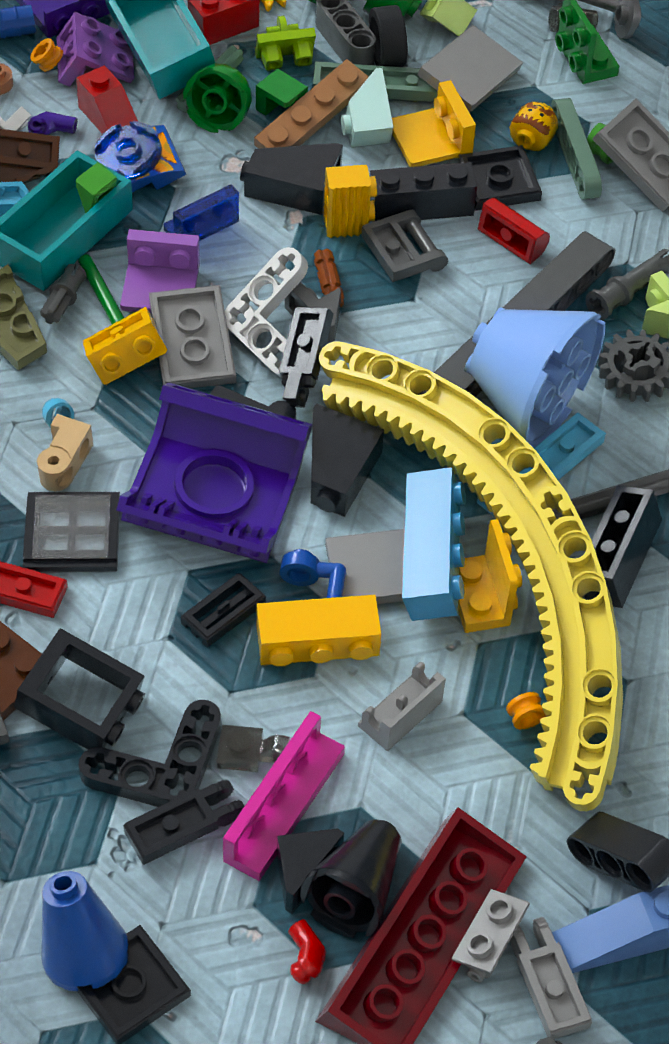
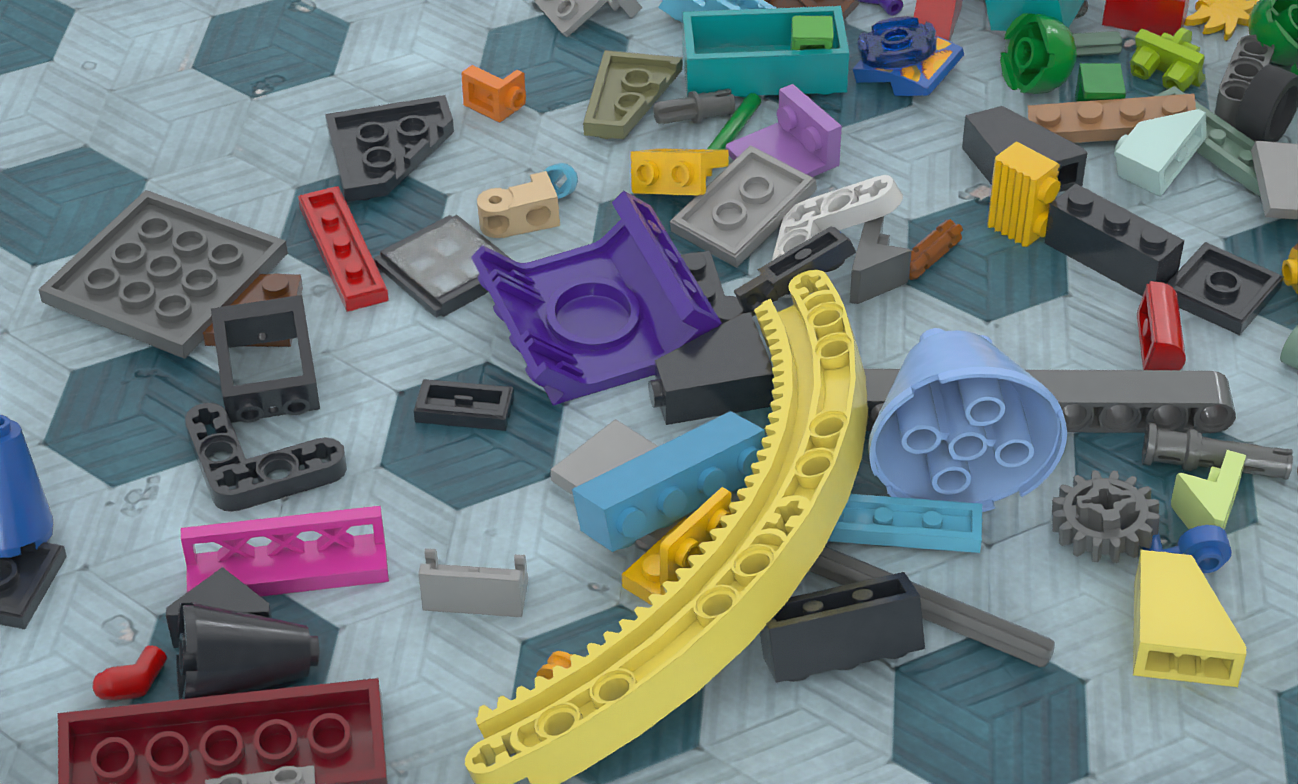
camera: 55 degrees right, 10 degrees down
black hinge [123,779,244,865] -> none
clear blue bracket [164,184,239,241] -> none
clear smoke plate [216,725,290,772] -> none
yellow brick [256,595,382,666] -> none
blue plate [280,549,346,598] -> none
dark grey plate [361,210,448,282] -> none
yellow bracket [392,80,476,167] -> none

